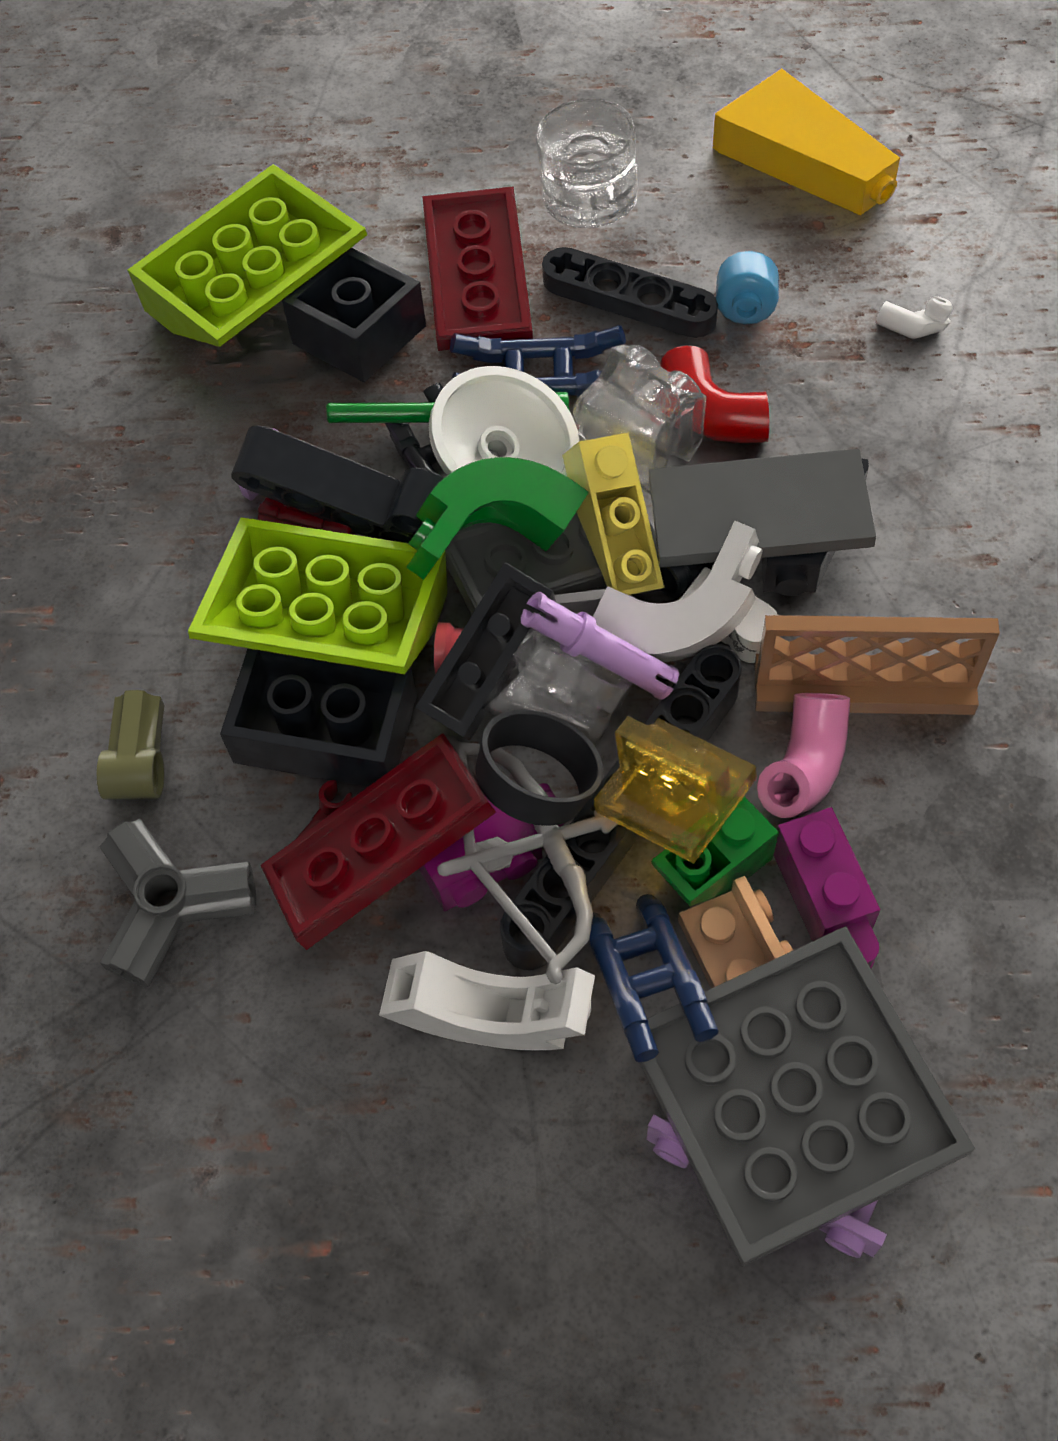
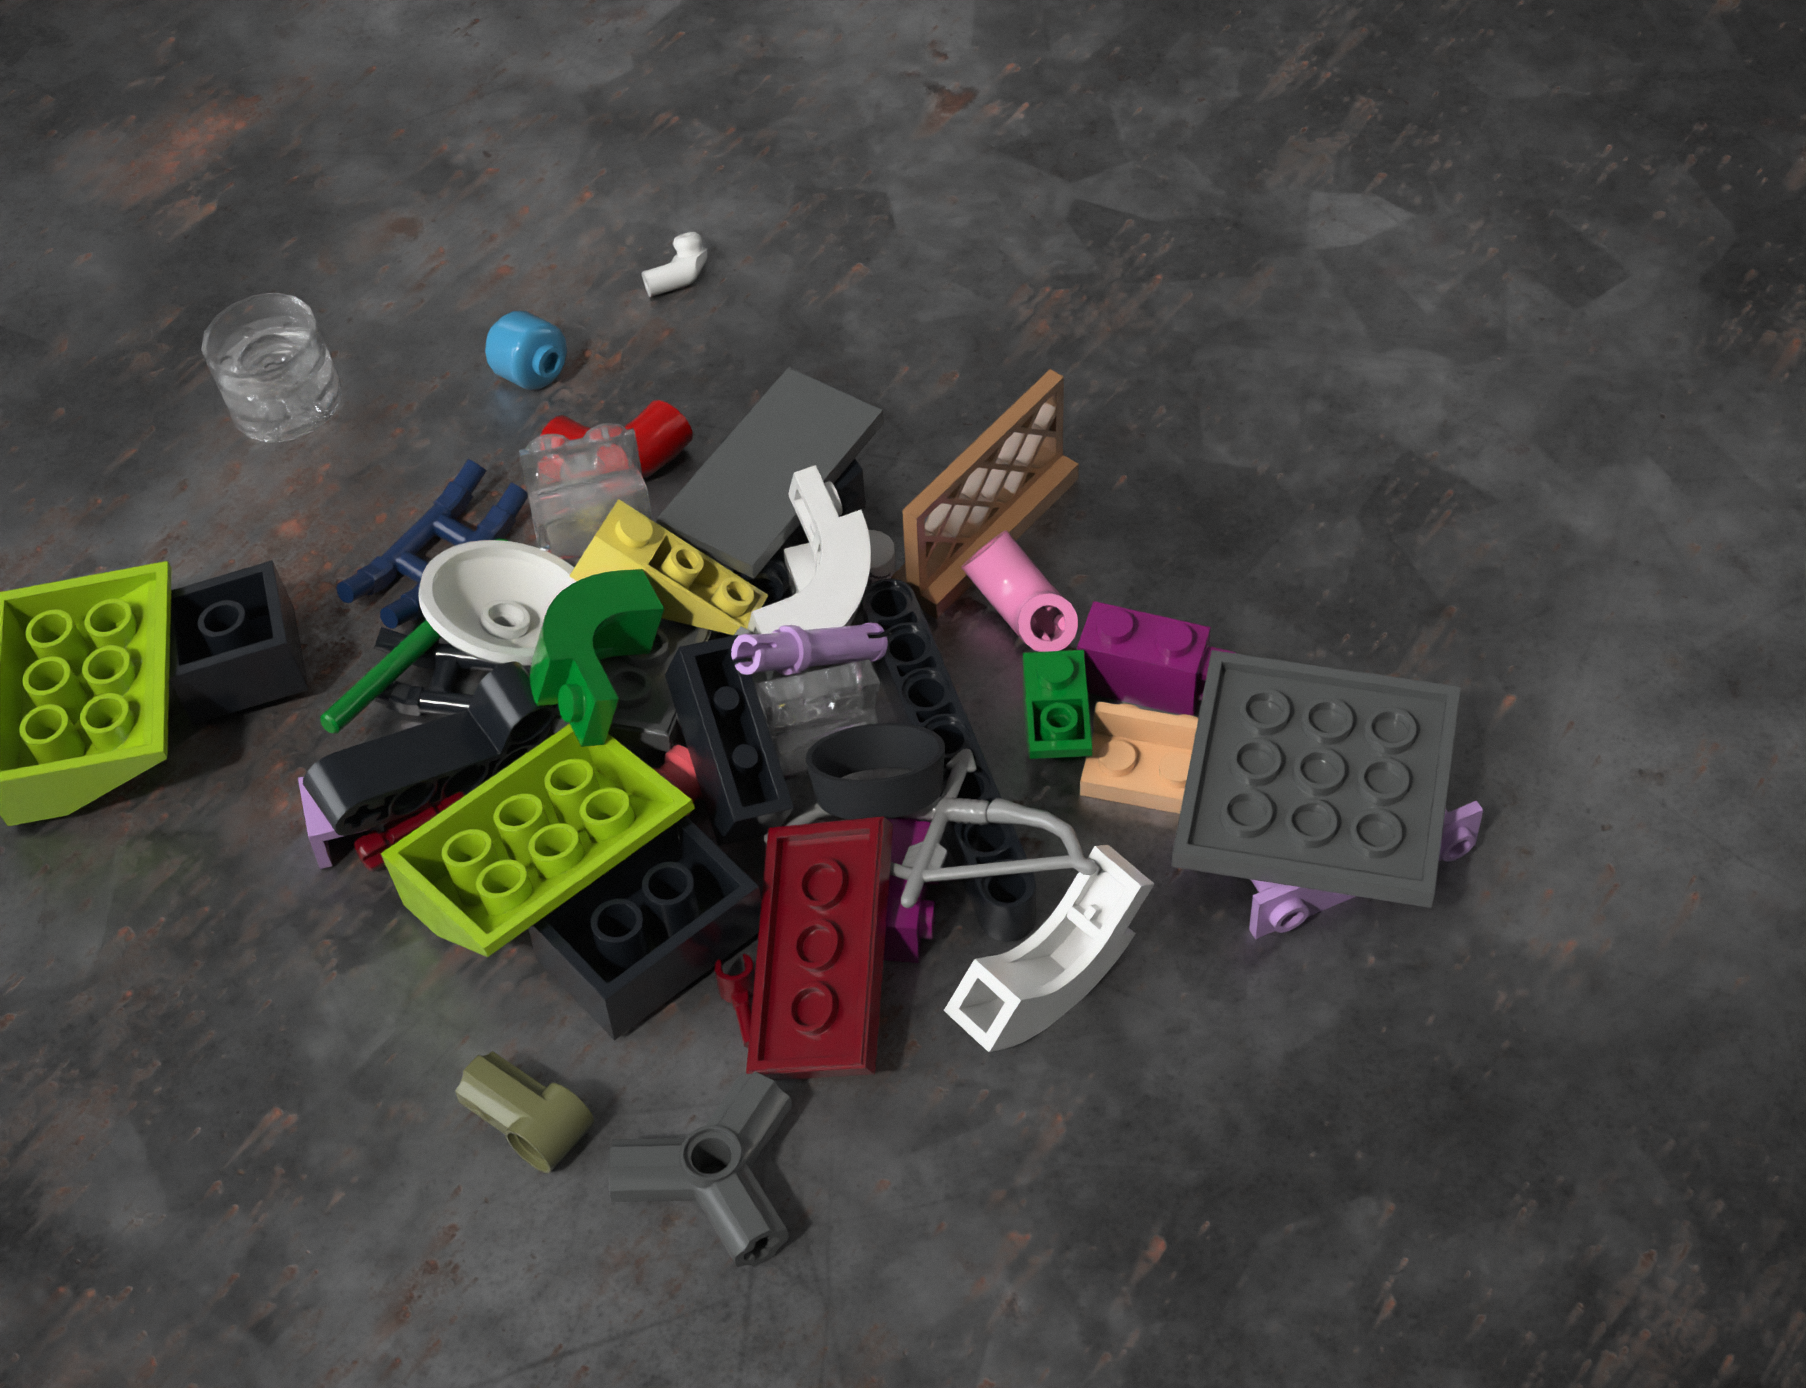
camera: 55 degrees left, 10 degrees down
dark red tile [422,186,533,351] -> none
black beam [542,247,718,338] -> none
dark blue piece [588,894,719,1062] -> none
clear yellow bracket [594,716,757,864] -> none
yellow slope [713,68,900,216] -> none

